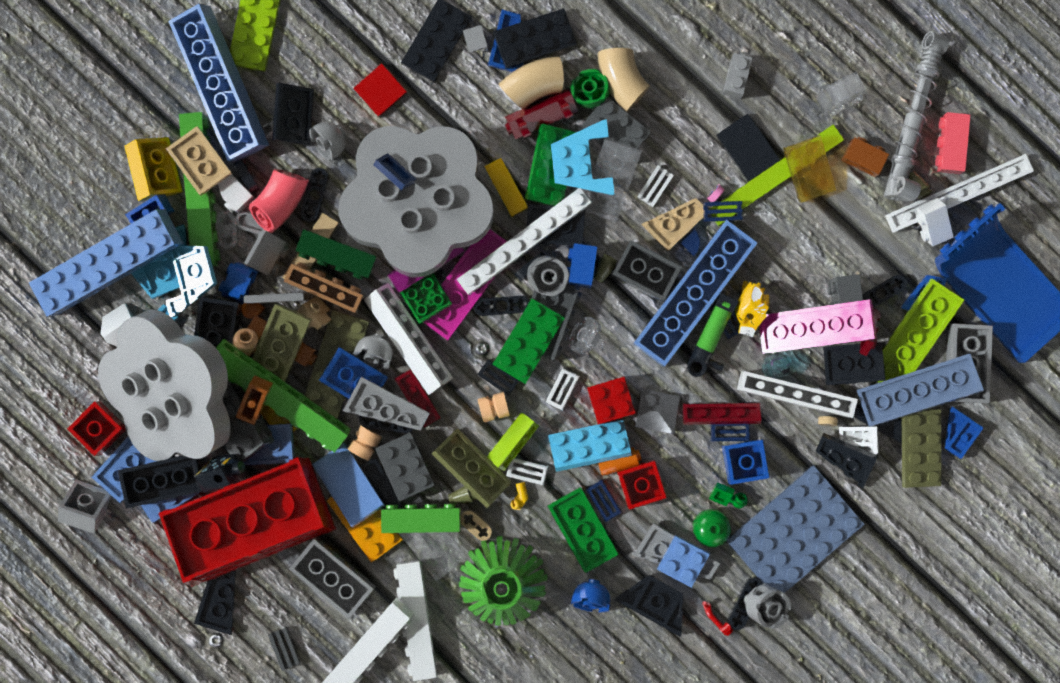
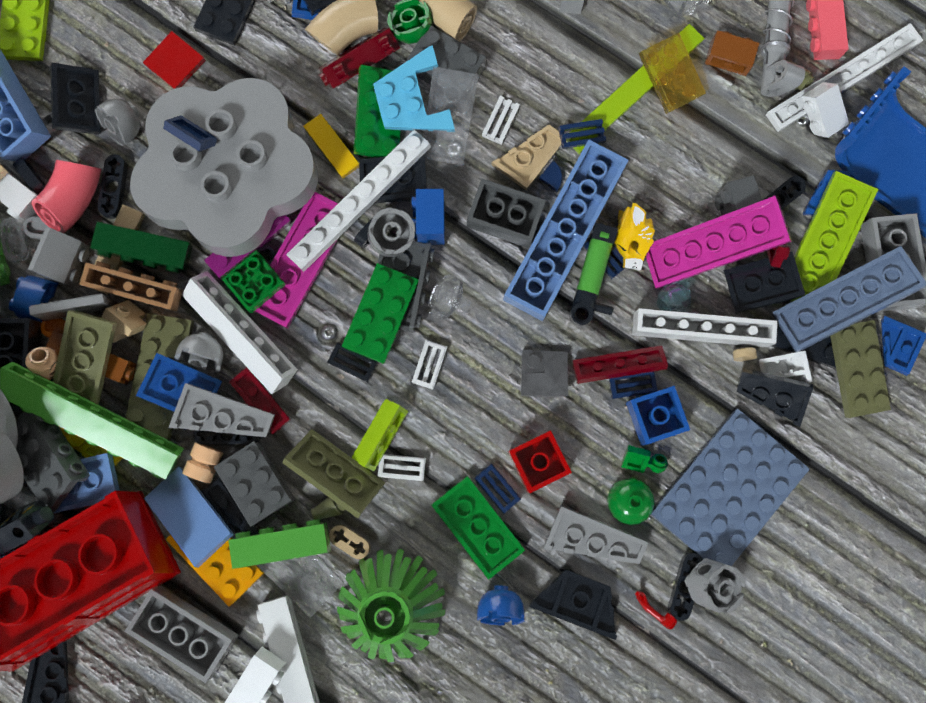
camera: 10 degrees left, 5 degrees down
dark orange brick [236,376,273,425] -> none
black beam [474,296,529,316] -> none
light nougat wheel [478,392,510,423] -> none
yellow arm [510,482,529,510] -> none
medium azure plate [548,419,632,472] -> none
red brick [587,377,635,425] -> none
olive cone [593,253,617,283] -> none
orange brick [598,447,641,476] -> none
medium blue plate [657,535,710,588] -> none
bright pink tile [707,184,724,202] -> none
black tile [716,114,780,182] -> none

